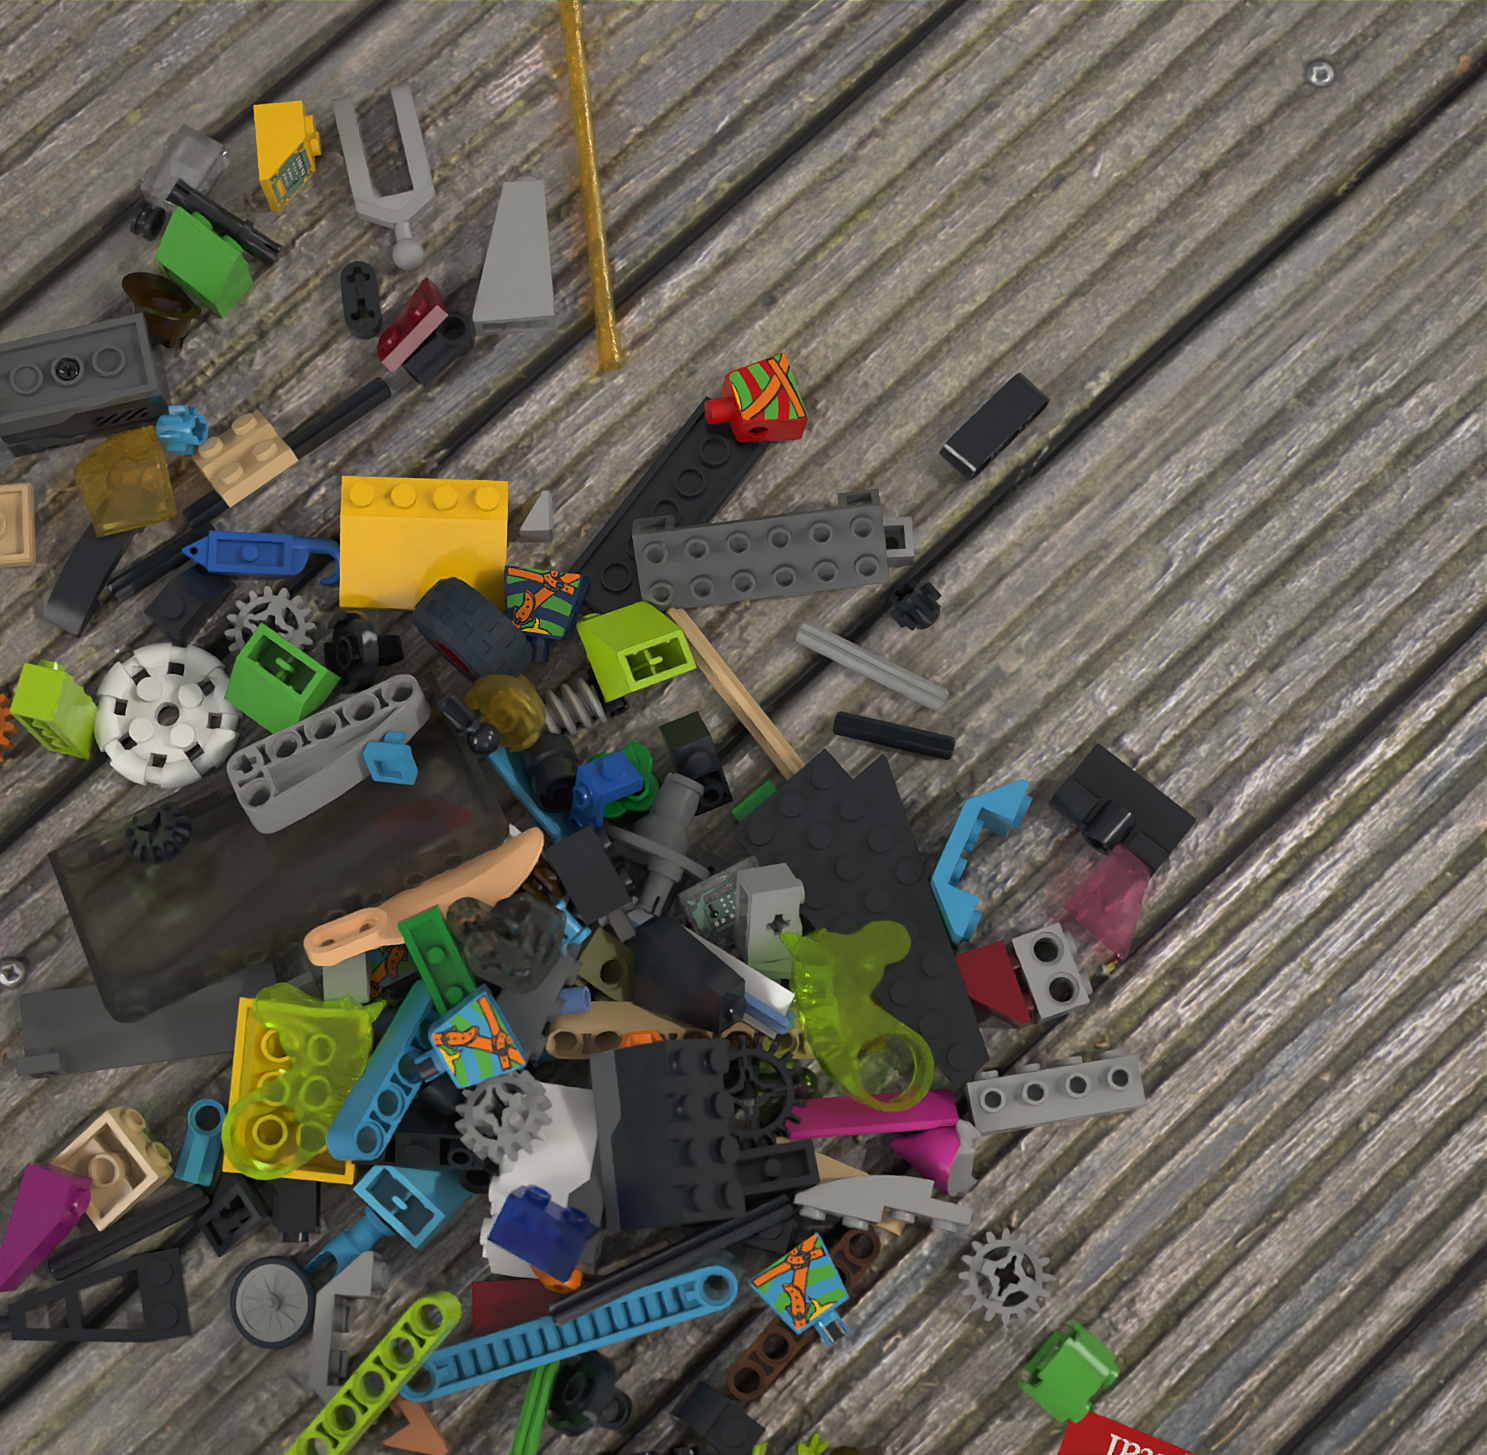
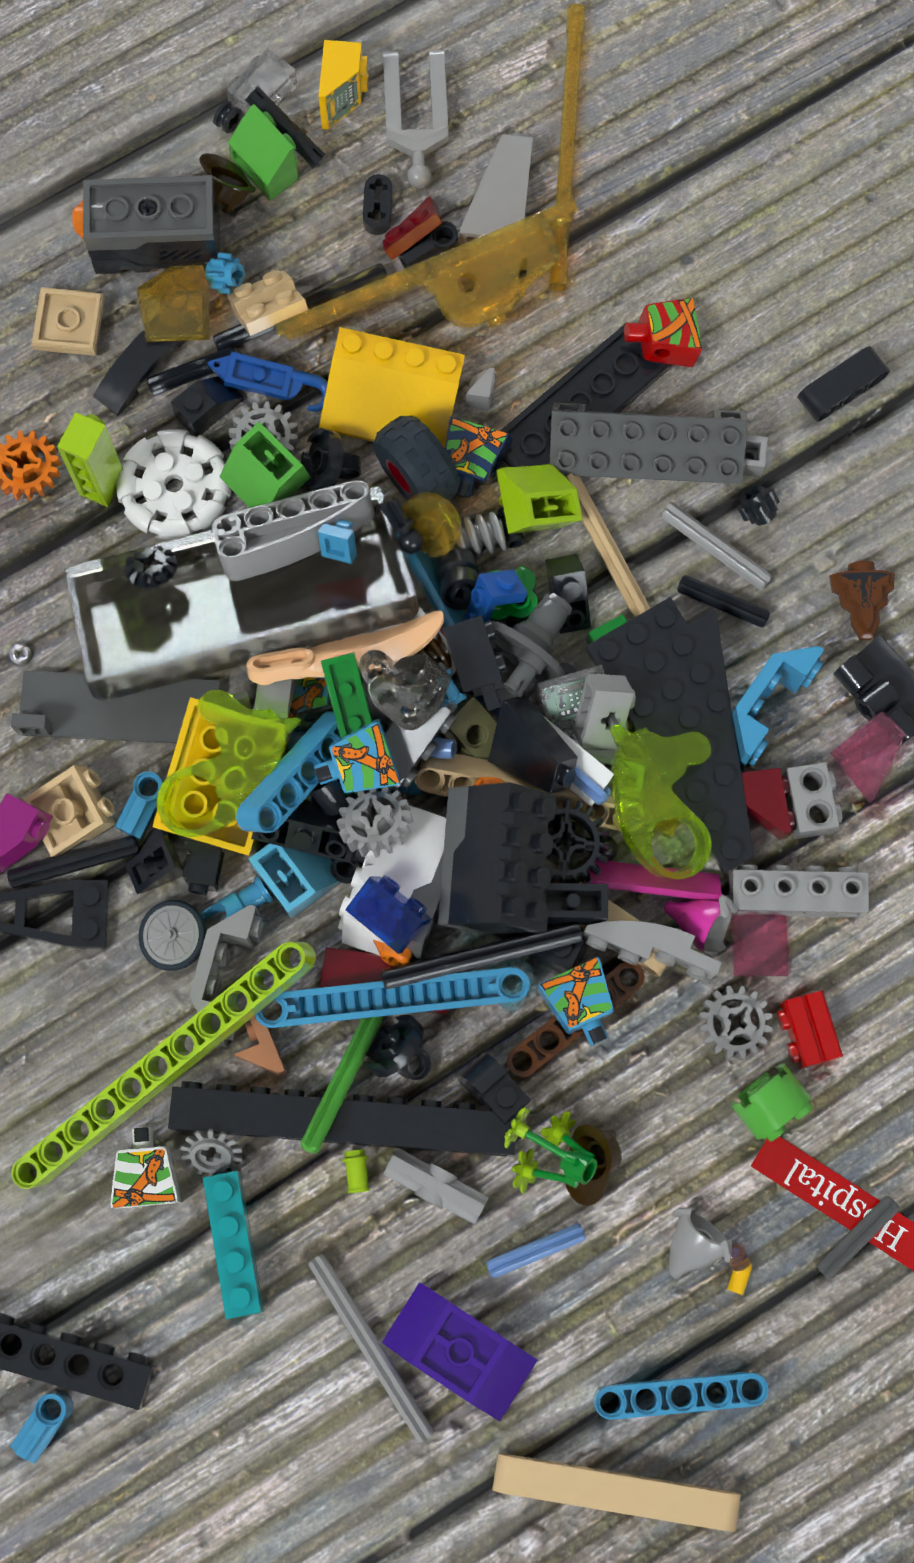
camera: 10 degrees right, 0 degrees up
none -> clear yellow piece [274,198,578,343]
none -> clear pink piece [732,914,788,976]
none -> red brick [777,990,843,1070]
none -> reddish brown rock [829,561,895,640]

